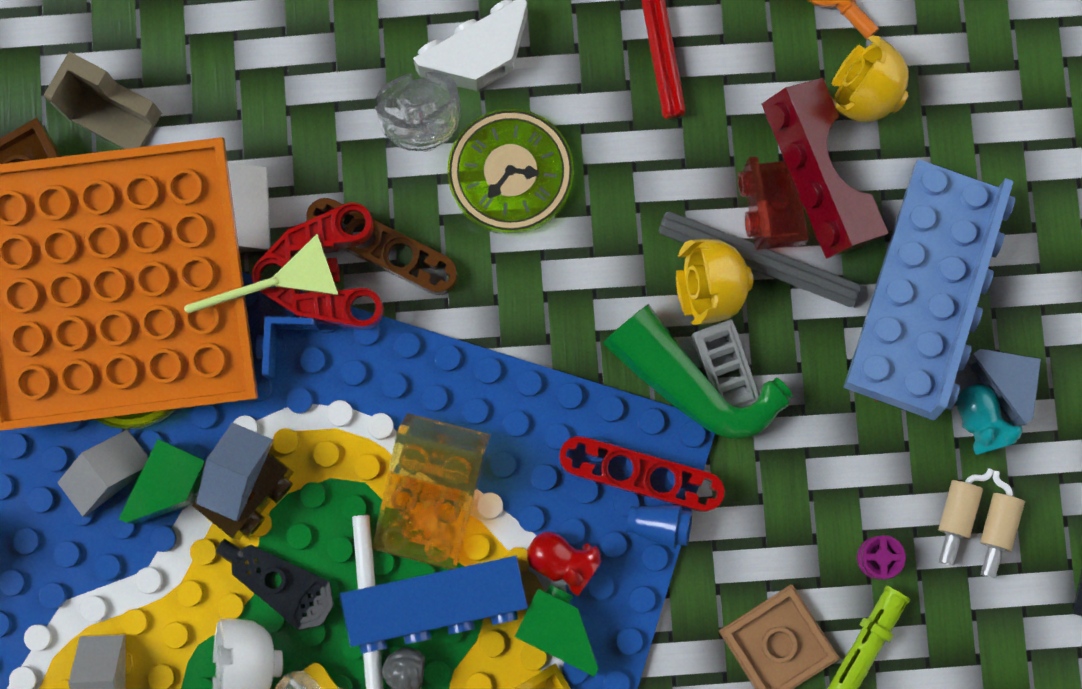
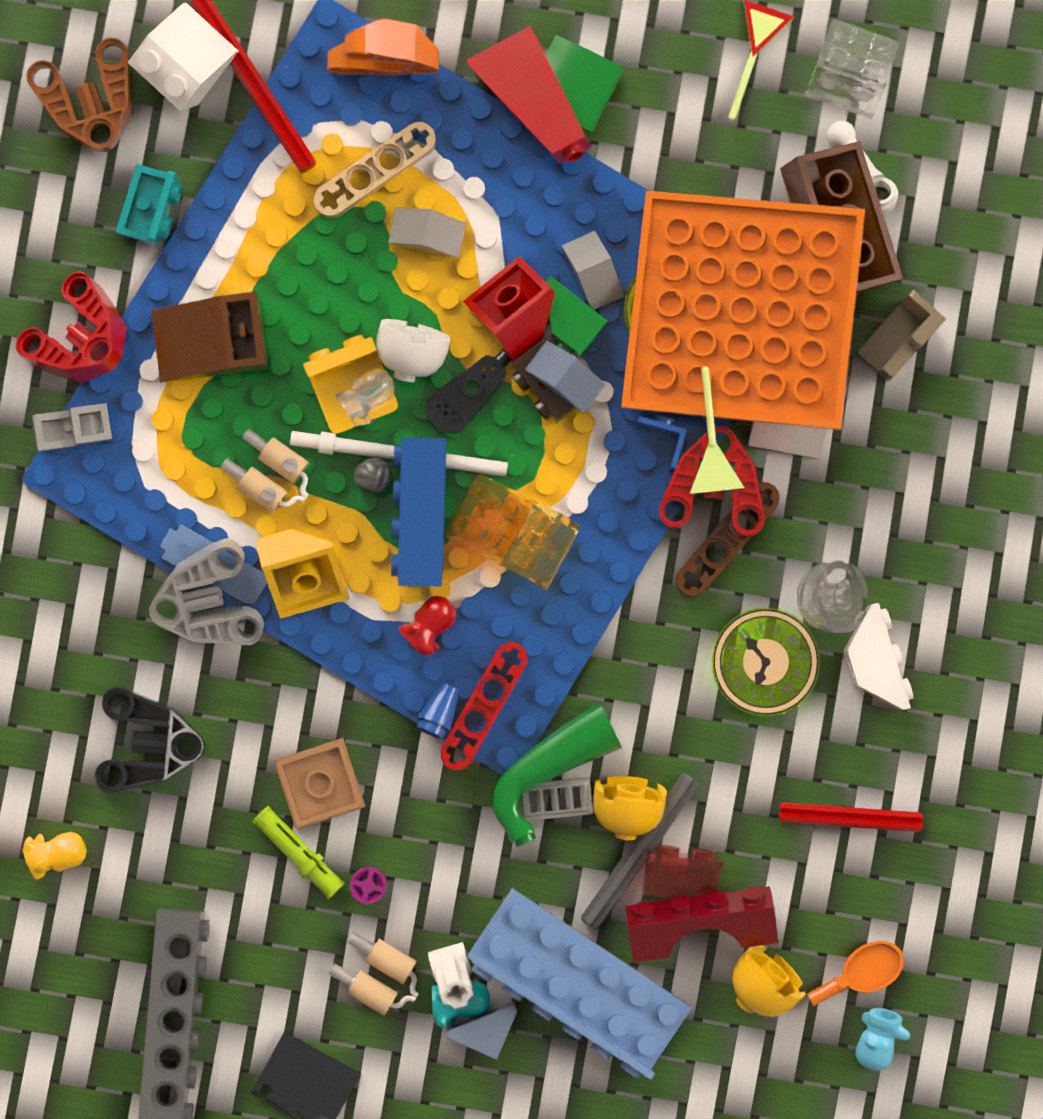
camera: 100 degrees right, 5 degrees up
green slope [514,585,598,677] -> none
none -> white piece [428,942,473,1009]
none -> red slope [463,256,555,361]

